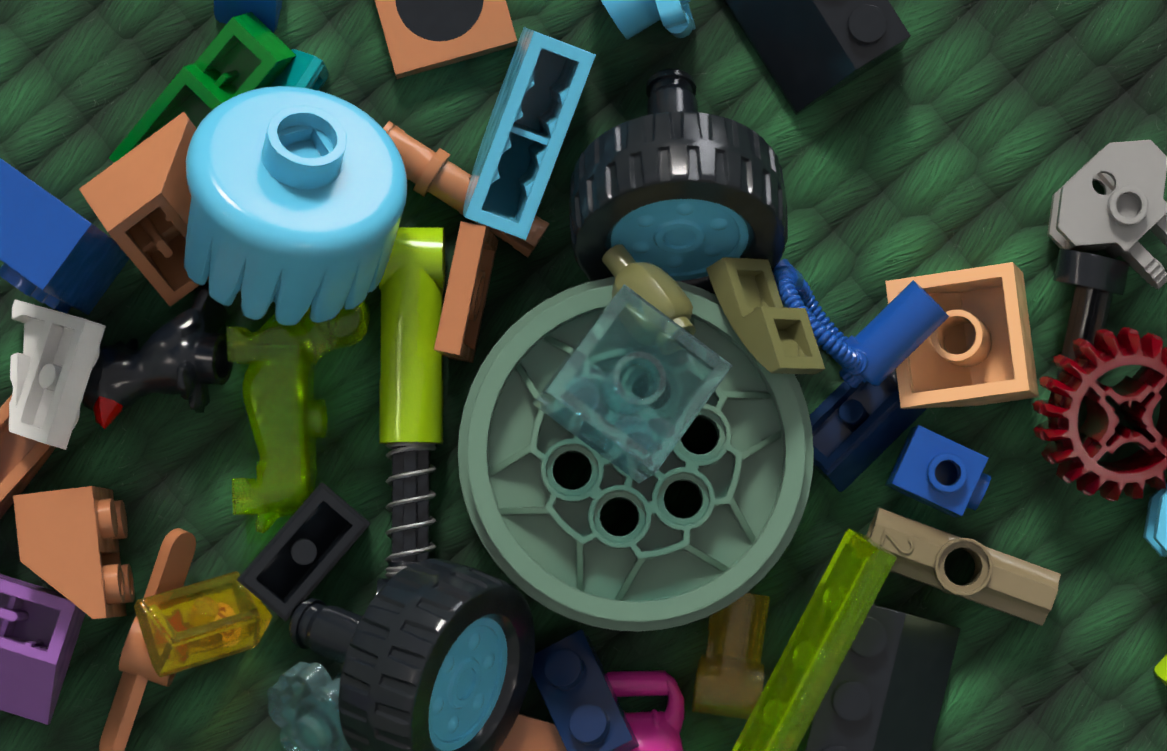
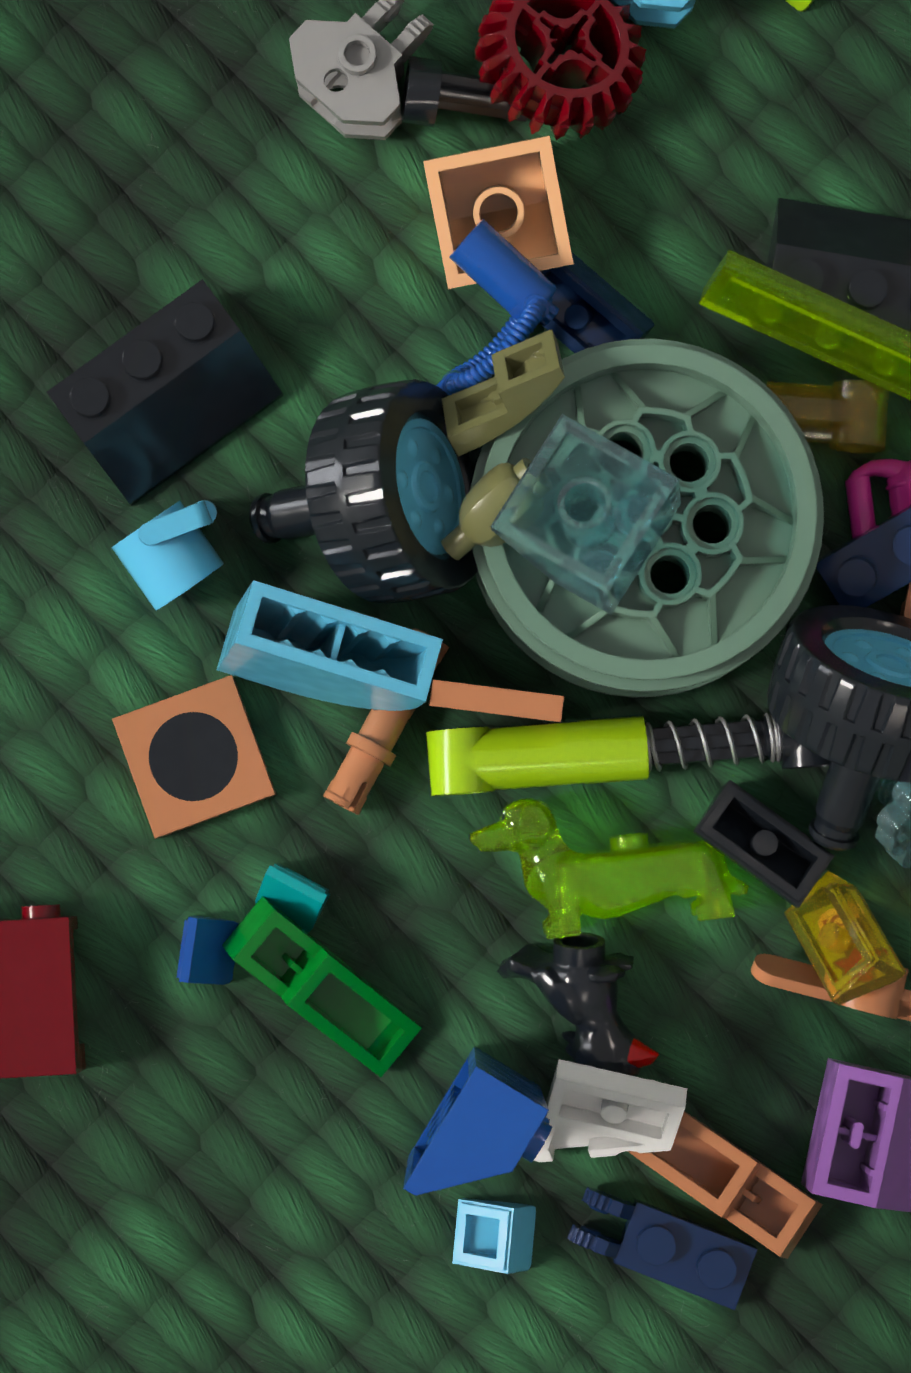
camera: 90 degrees left, 0 degrees up
nougat slope [13,486,135,619] -> none
nougat slope [79,112,209,307] -> none
medium azure piece [184,86,407,326] -> none
dark tan piece [859,508,1061,626] -> none
blue brick [885,425,991,518] -> none

